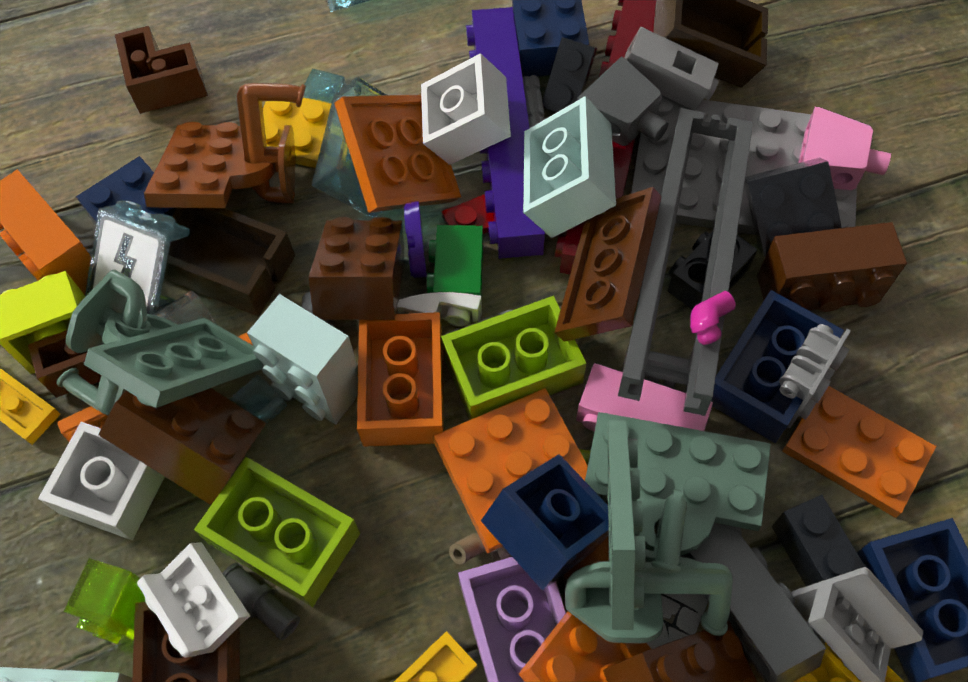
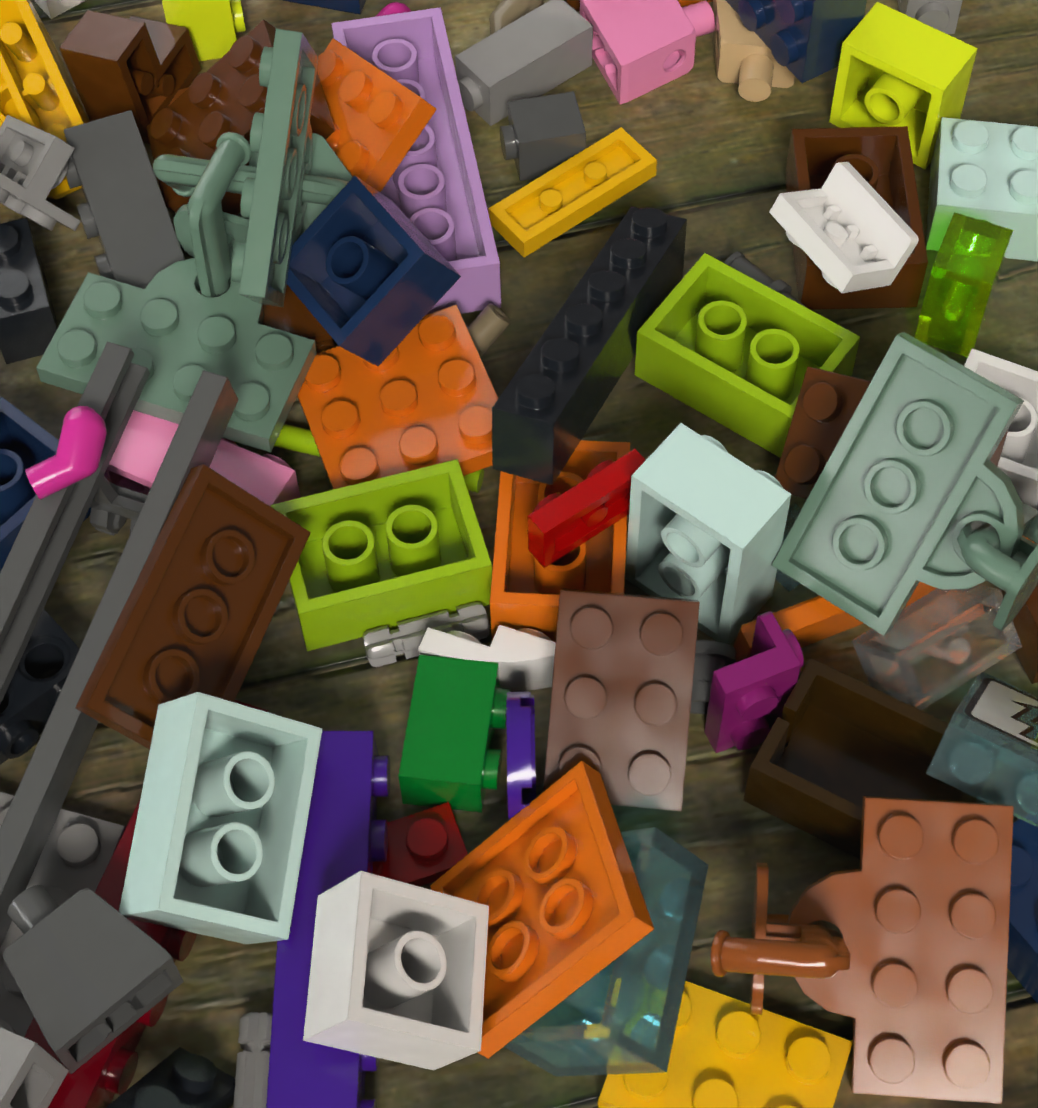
camera: 175 degrees left, 5 degrees down
none -> black brick [492,206,687,485]
none -> red plate [528,449,646,568]
none -> magenta bracket [704,611,804,754]

